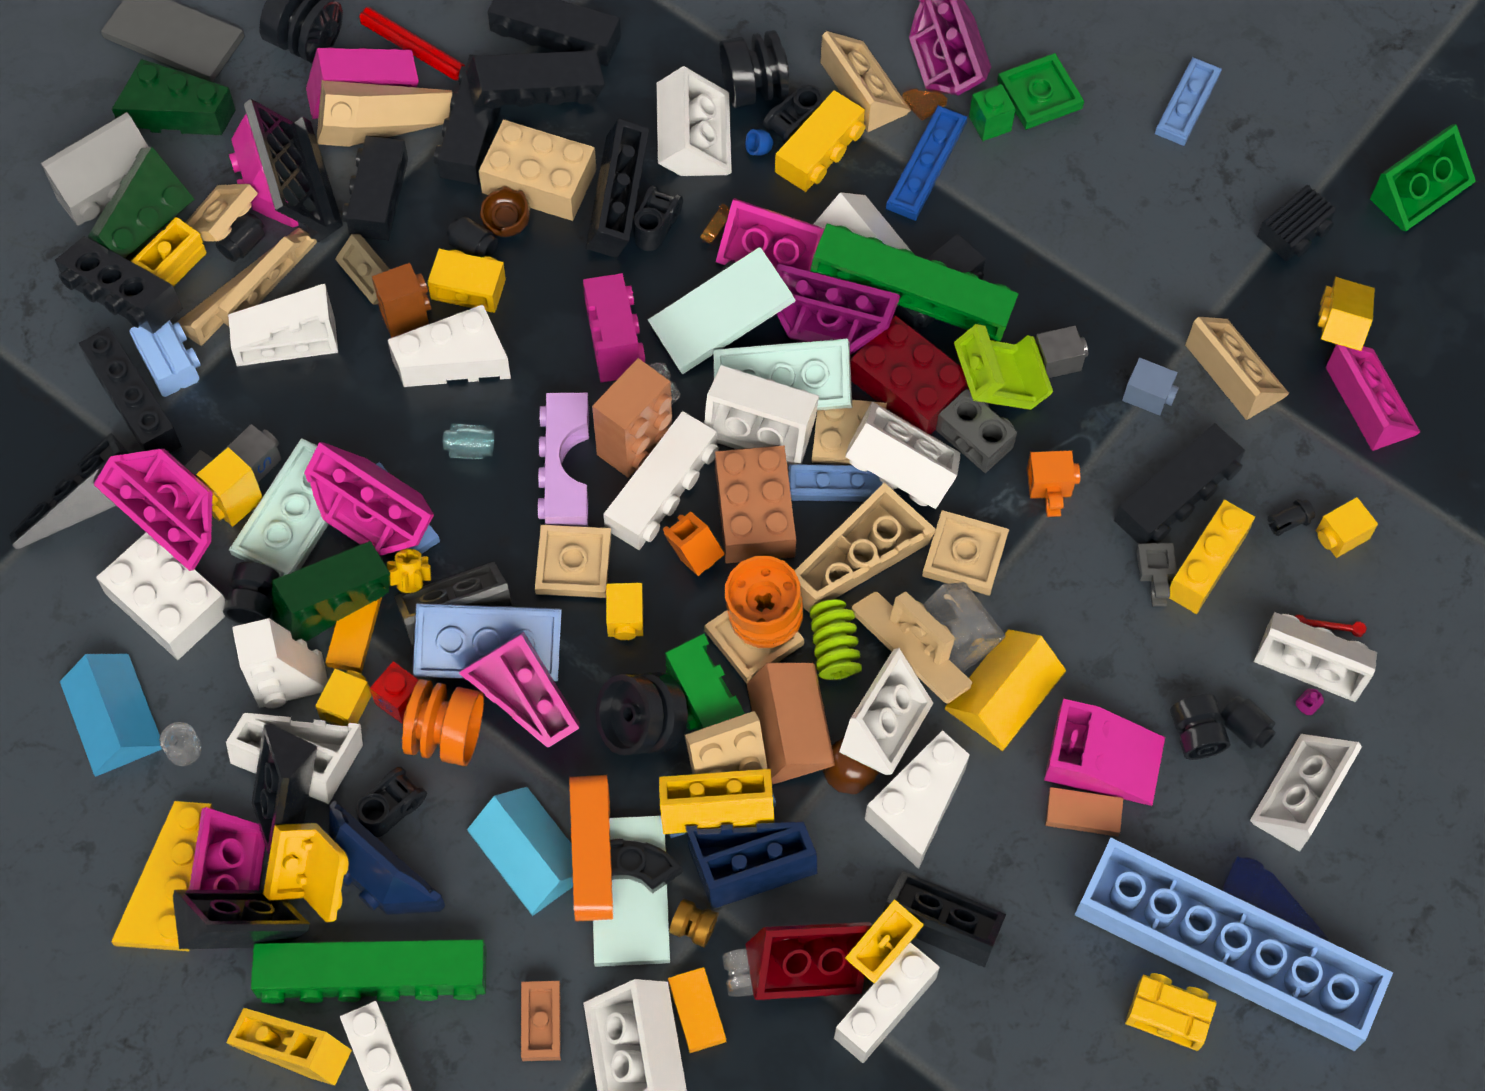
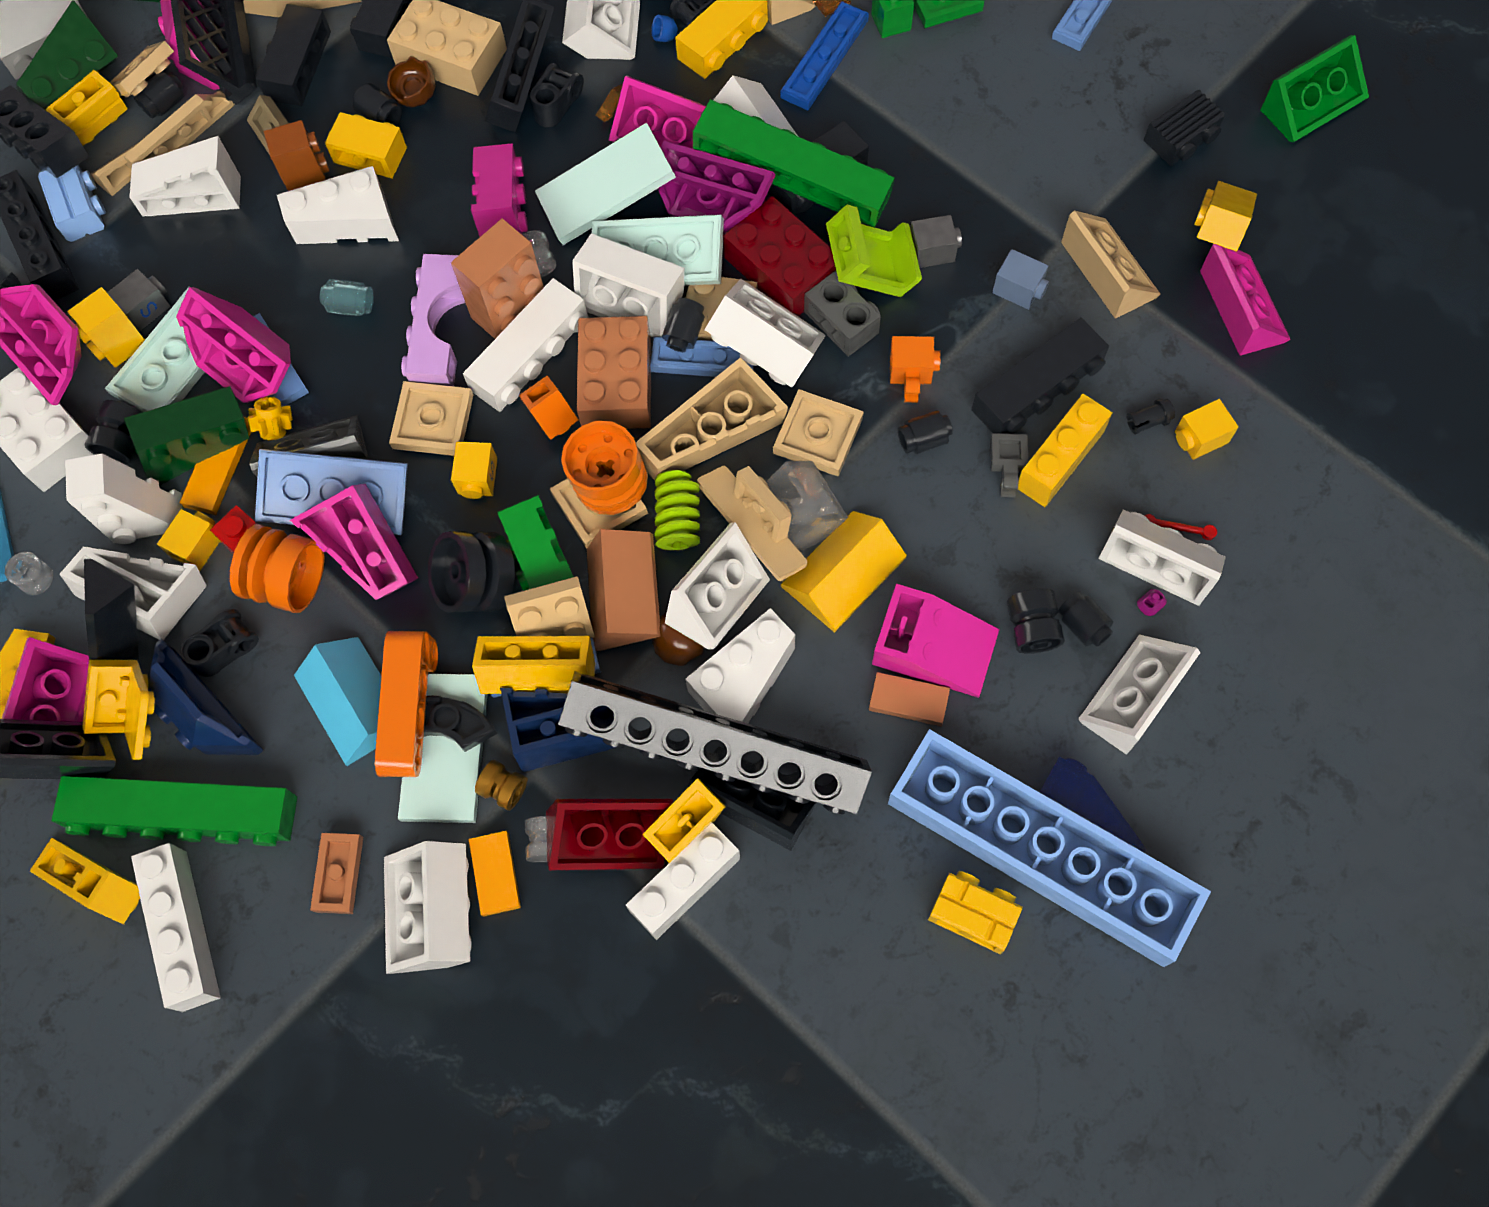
camera: 10 degrees right, 5 degrees up
none -> brick [558,671,872,814]
none -> black brick [662,298,705,353]
none -> black brick [898,410,953,454]

